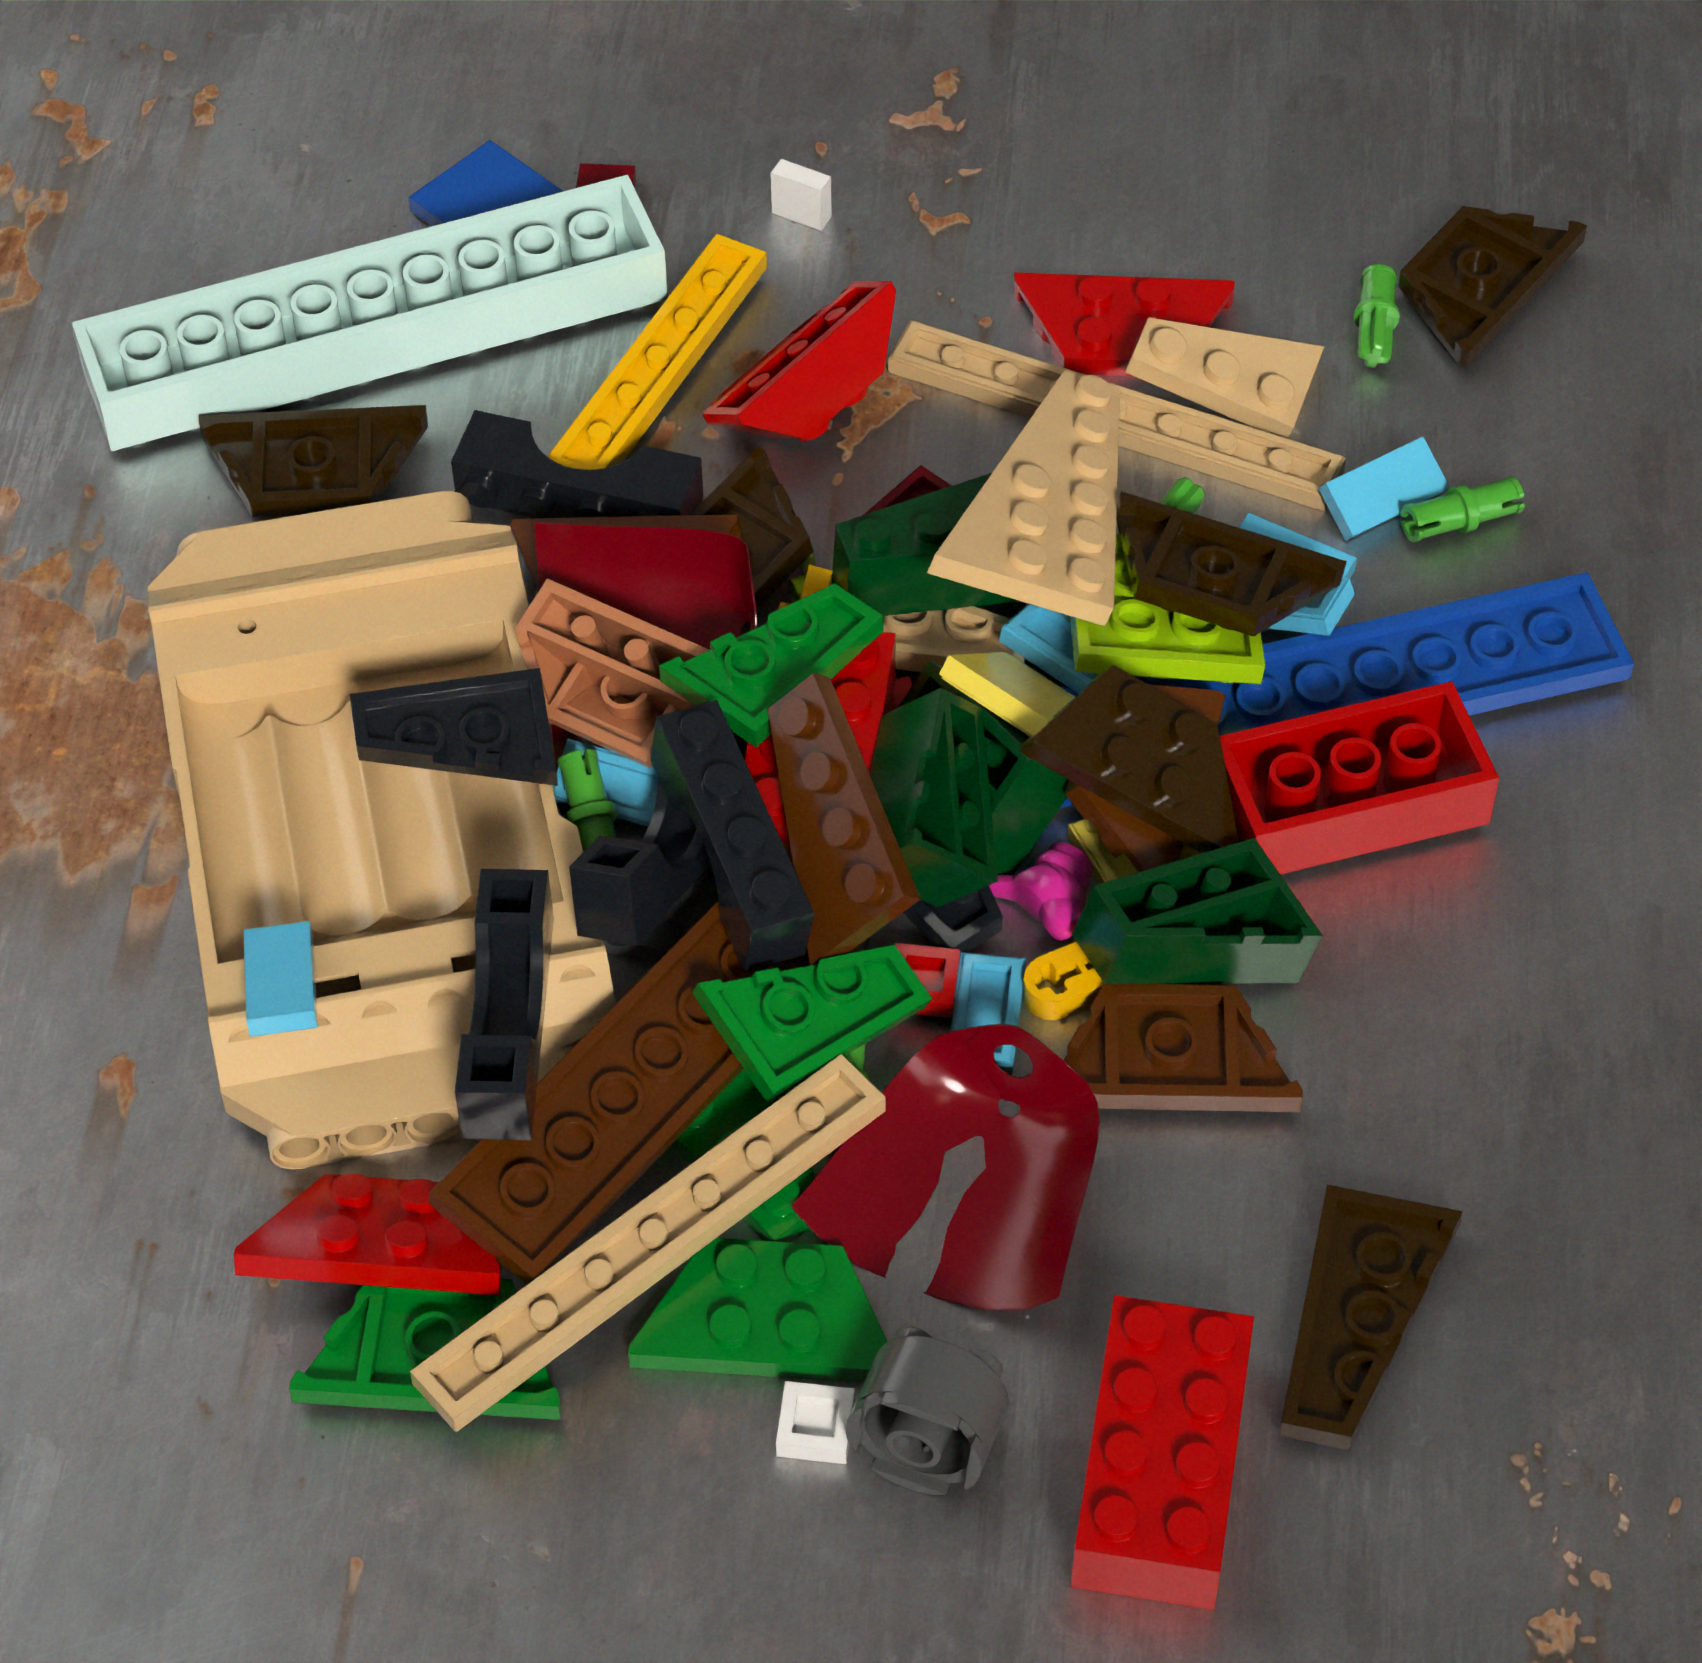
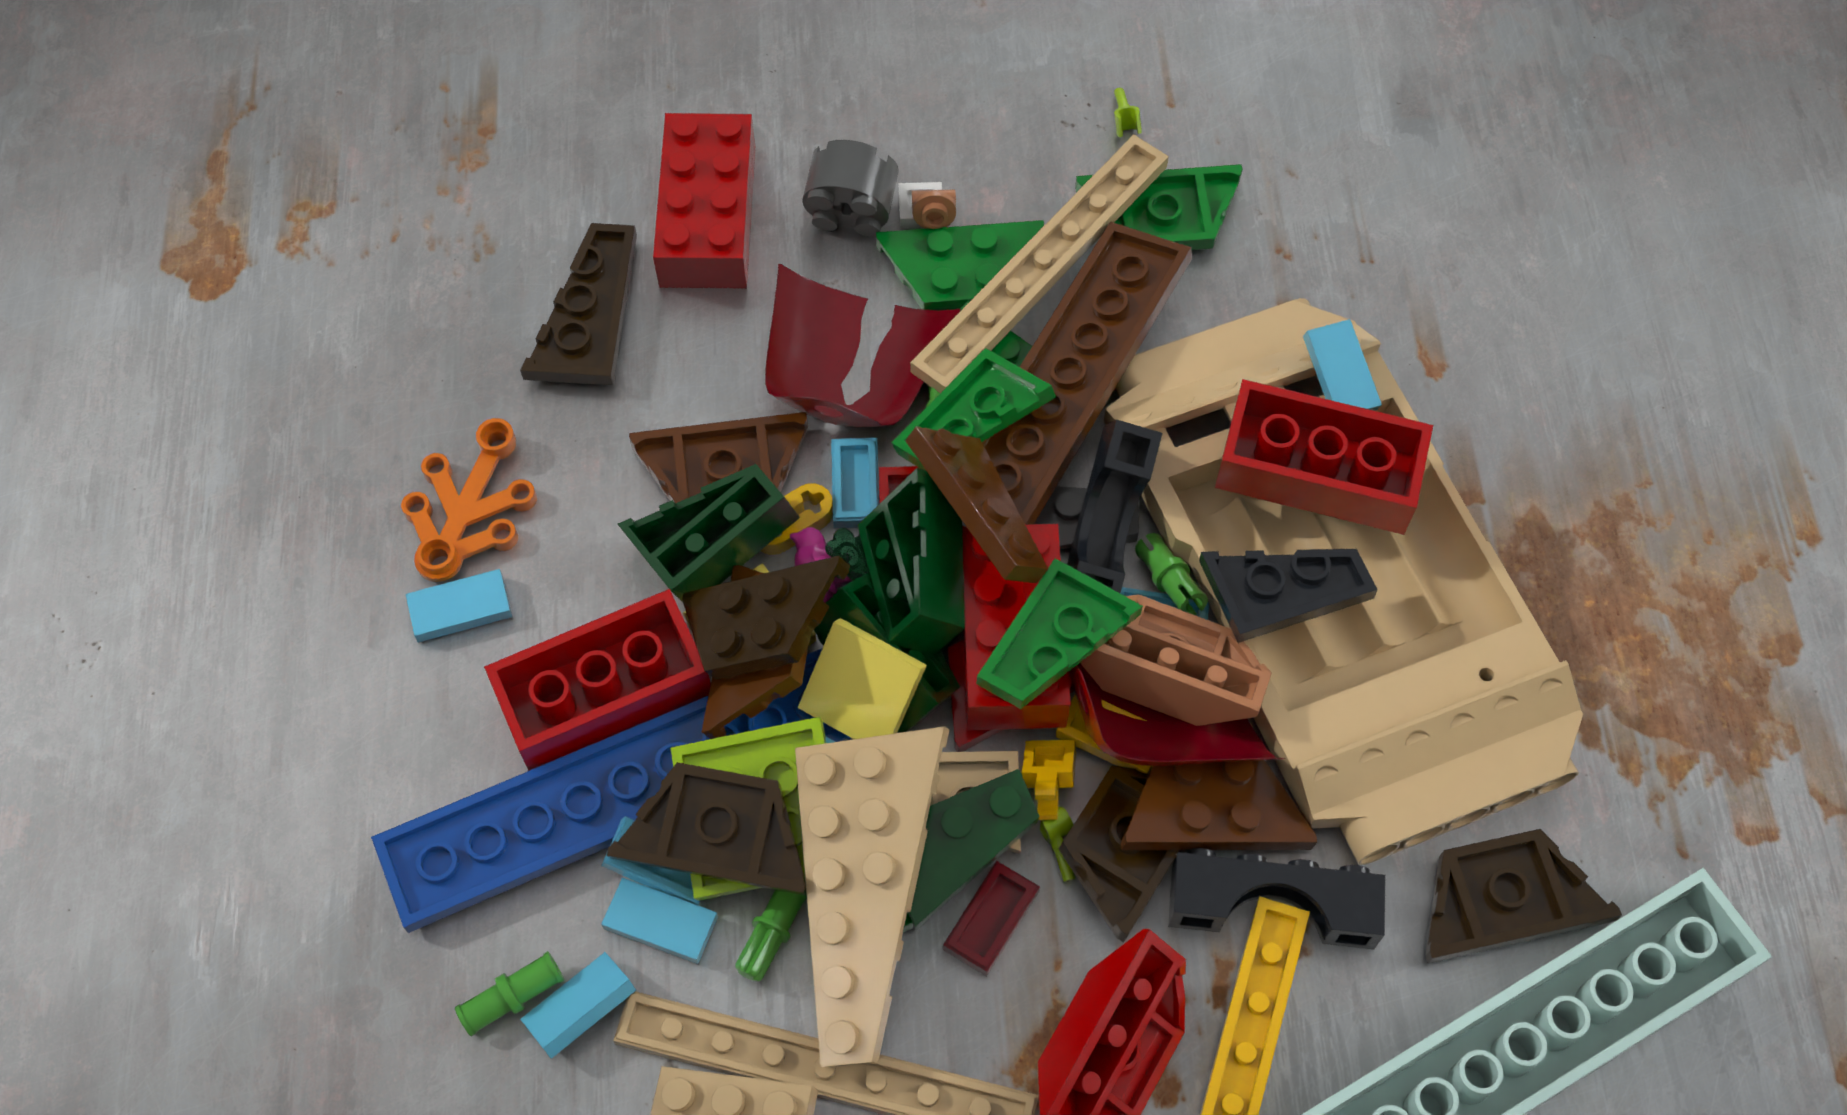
camera: 170 degrees right, 10 degrees up
red wing [233,1173,501,1296] -> none
black arch [455,869,554,1140] -> none
black arch [650,700,814,972] -> none
none -> orange plant [401,418,537,582]
none -> medium azure tile [406,569,513,643]
none -> clear green plant [825,528,869,581]
none -> nougat plate [912,189,956,229]
none -> lime hand [1114,87,1142,137]
none -> red brick [1215,379,1434,535]

